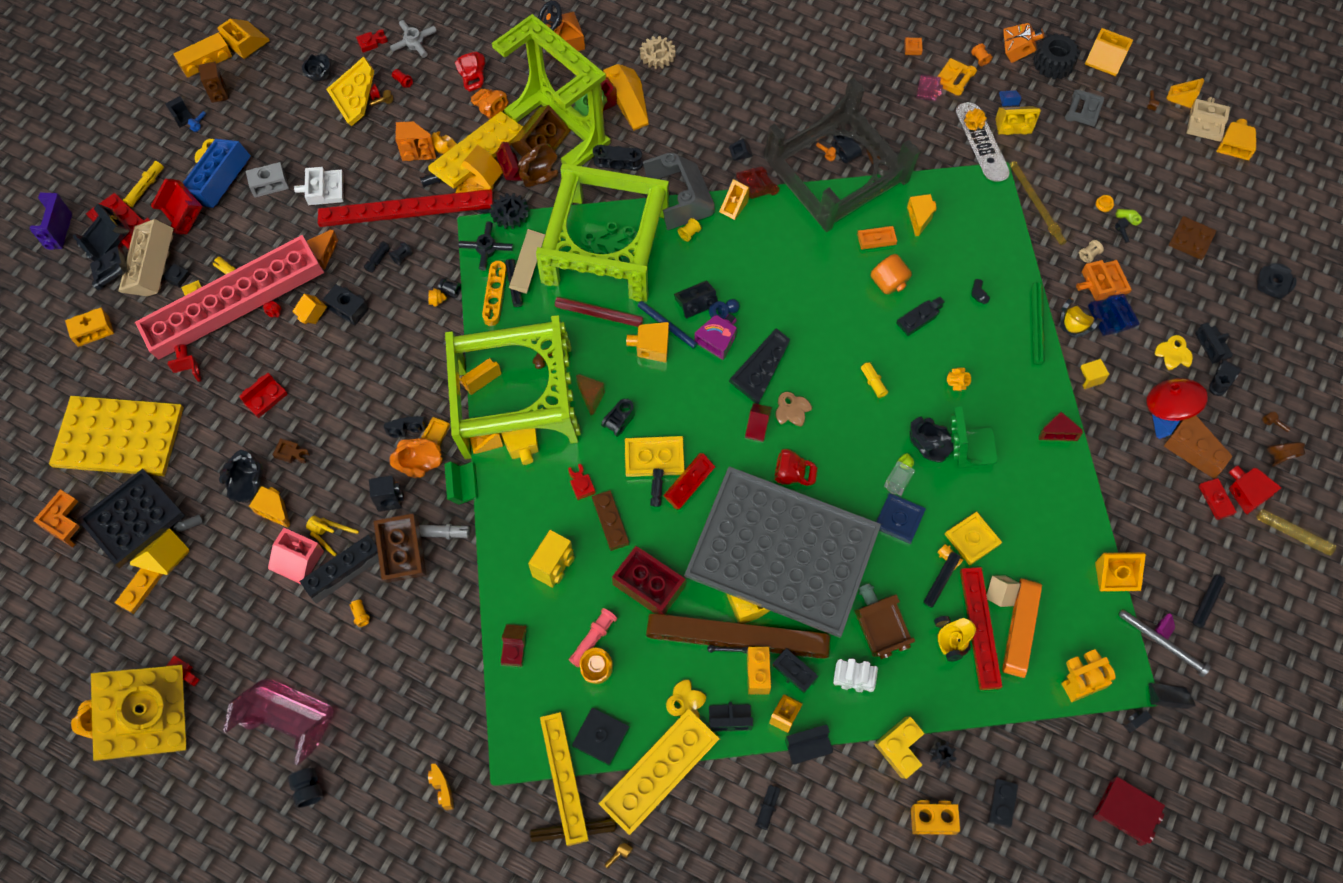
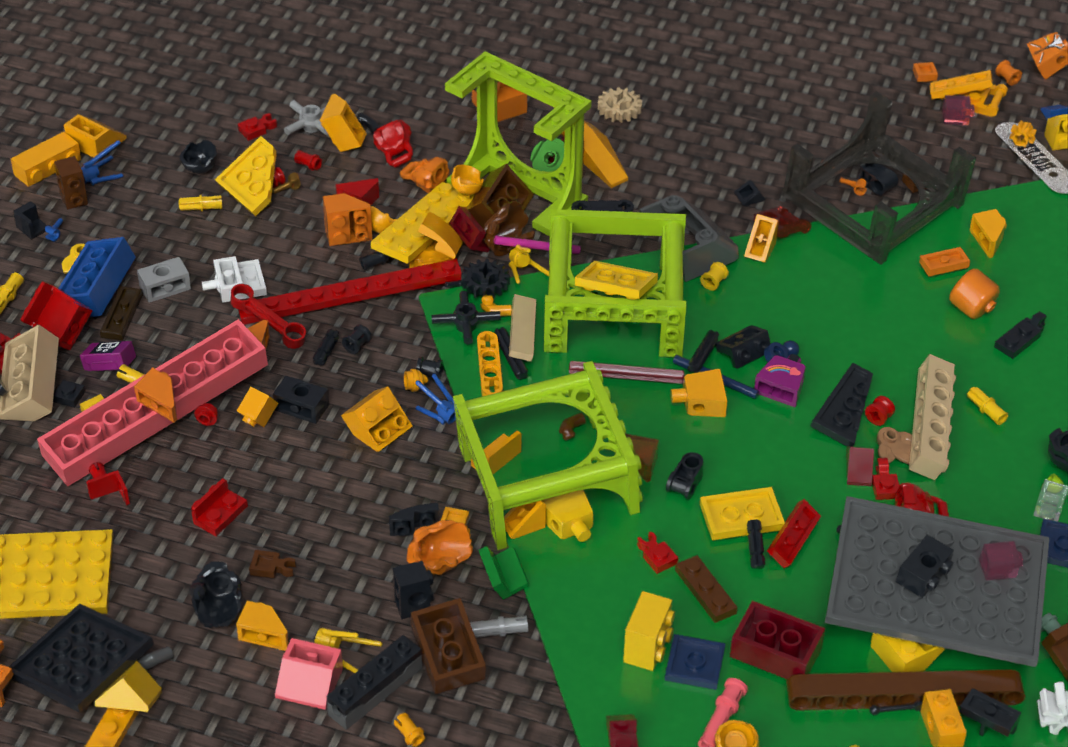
camera: 10 degrees left, 20 degrees down
none -> magenta piece [80,341,136,371]
none -> blue plant [81,140,123,185]
none -> dark brown tile [100,286,143,341]
none -> orange slope [134,367,177,423]
none -> yellow axle [179,194,222,212]
none -> red piece [230,284,306,349]
none -> light orange slope [320,94,367,152]
none -> red slope [335,178,379,206]
none -> light orange slope [341,386,413,452]
none -> black arm [356,113,380,134]
none -> blue plant [416,374,456,425]
none -> light orange hair [451,164,484,195]
none -> light orange arm [480,295,512,316]
none -> dark pink bar [494,236,581,254]
none -> yellow plant [508,244,549,284]
none -> yellow plate [575,261,658,300]
none -> dark blue tile [665,634,726,690]
none -> black axle [688,330,719,373]
none -> red wheel [865,396,895,426]
none -> red plate [872,458,899,500]
none -> black brick [896,534,954,598]
none -> tan brick [909,354,956,480]
none -> light orange plate [930,70,993,99]
none -> clear pink brick [979,541,1023,580]

